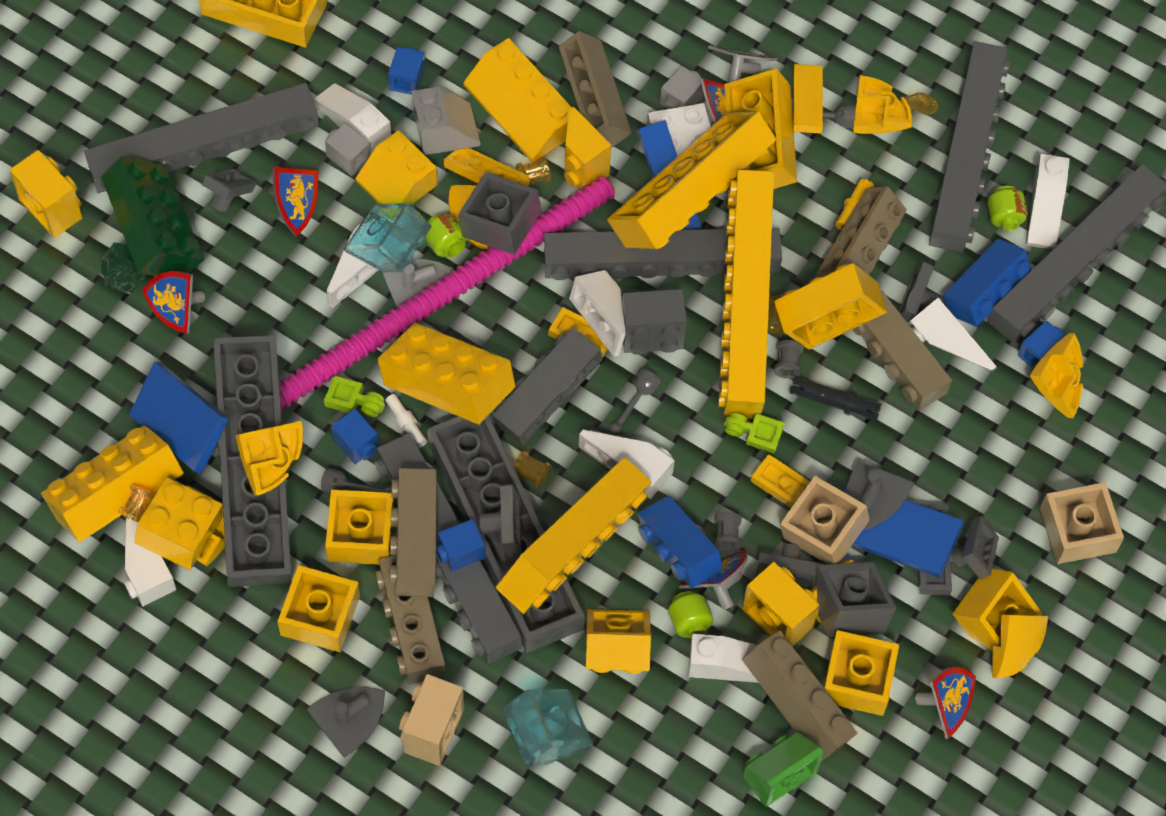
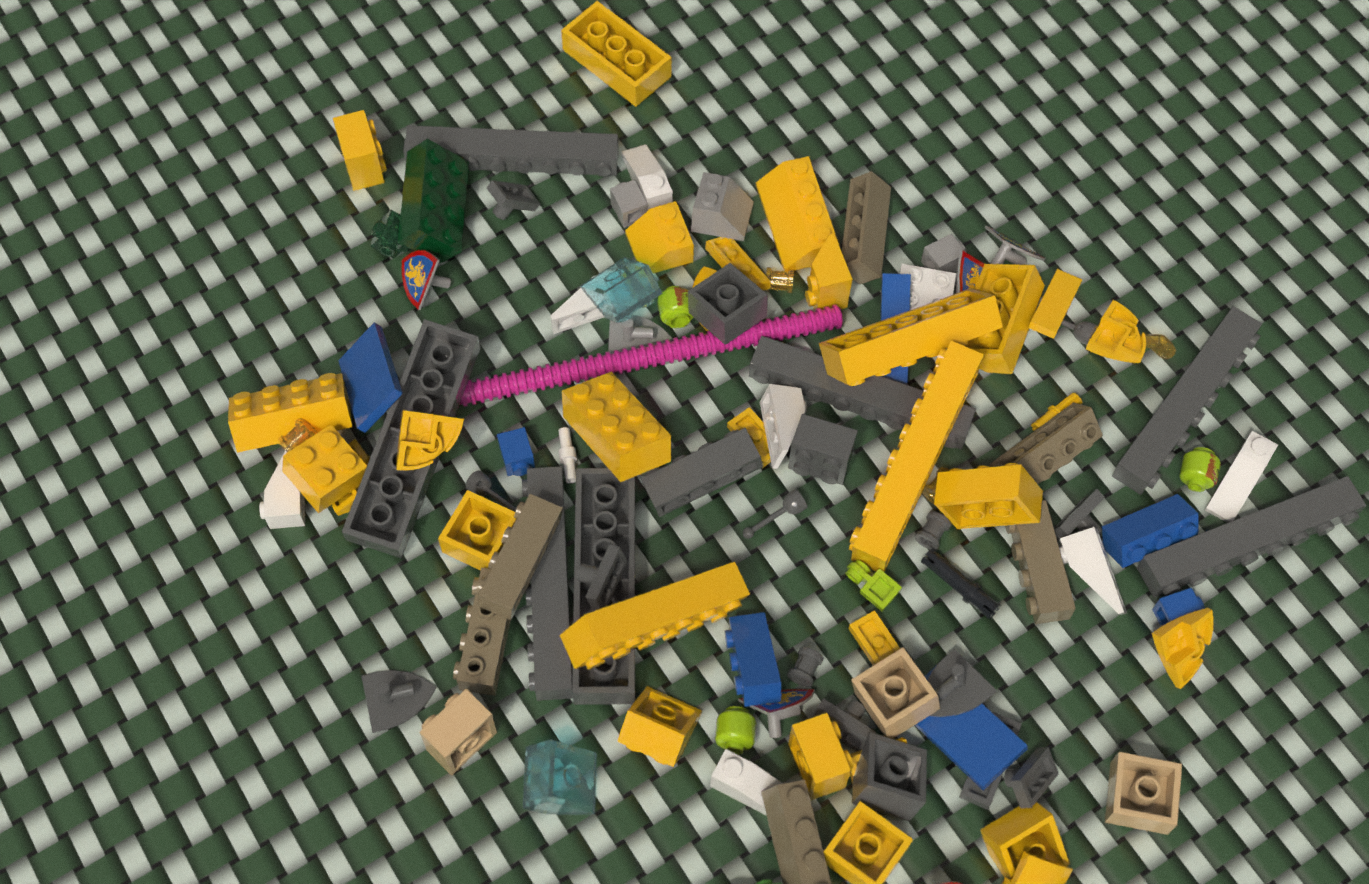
camera: 25 degrees right, 0 degrees up
shield [269,167,318,237] -> none
yellow brick [277,565,360,652] -> none
lime plate [324,376,385,417] -> none
blue brick [388,47,425,95] -> none
blue brick [436,519,486,572] -> none
clear yellow bush [513,450,552,488] -> none
white slope [579,430,675,499] -> none

